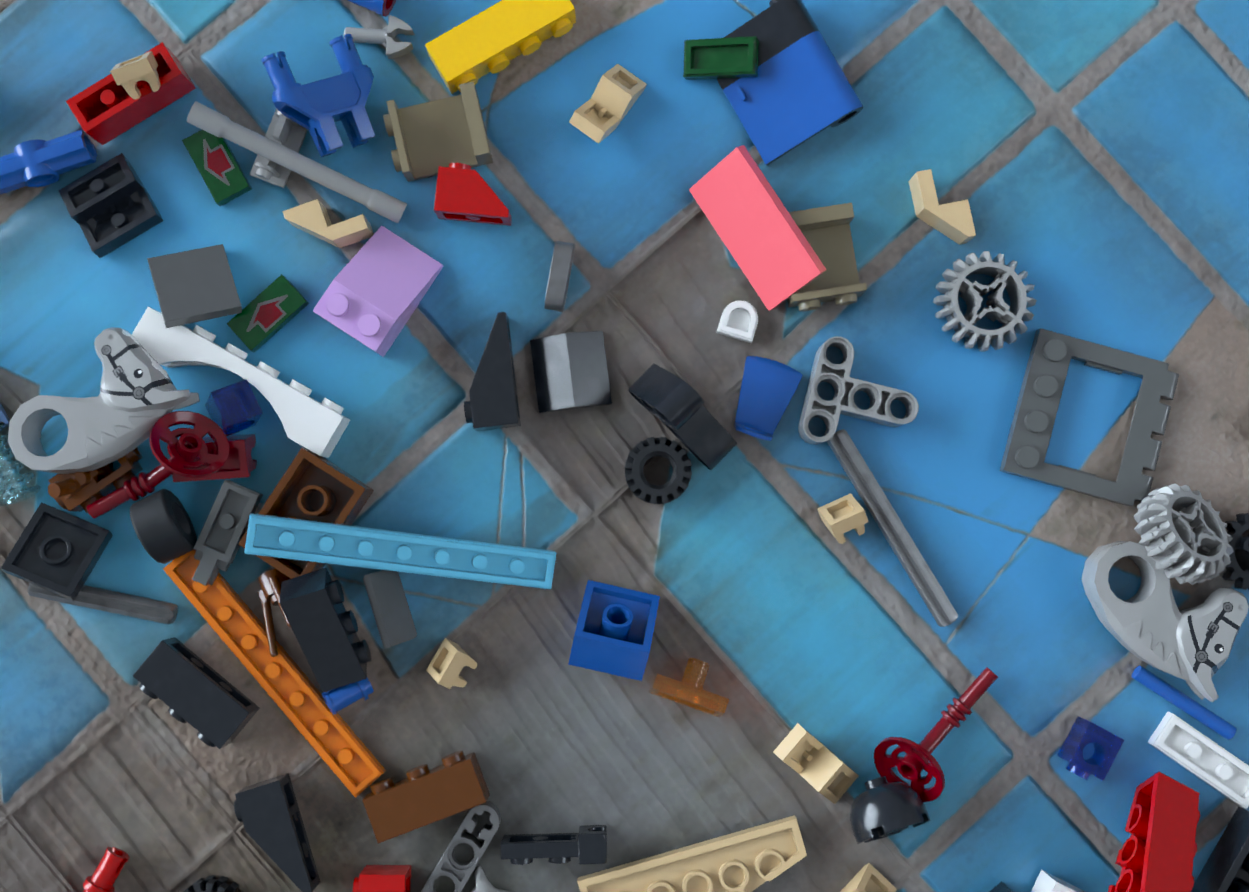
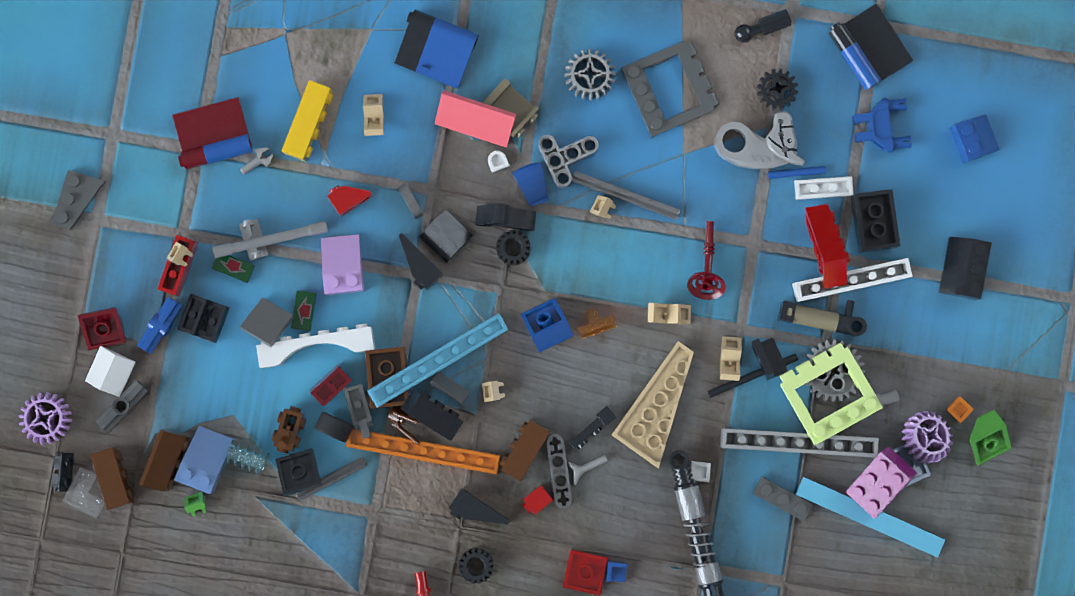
camera: 35 degrees left, 0 degrees up
light grey animal [8,327,200,474] -> none
dark red dish [86,411,229,518] -> none
black brick [133,637,260,749] -> none
clear blue brick [205,379,263,437] -> none
blue connector [261,34,375,157] -> none
tan slope [282,199,374,248] -> none
blue pin [322,678,374,715] -> none
dark tan panel [383,82,493,182] -> none
dark green tile [683,36,759,80] -> none
black cylinder [850,776,931,844] -> none
tan slope [908,169,976,245] -> none
clear blue brick [1057,716,1124,781] -> none
light grey gear [1134,483,1234,585] -> none

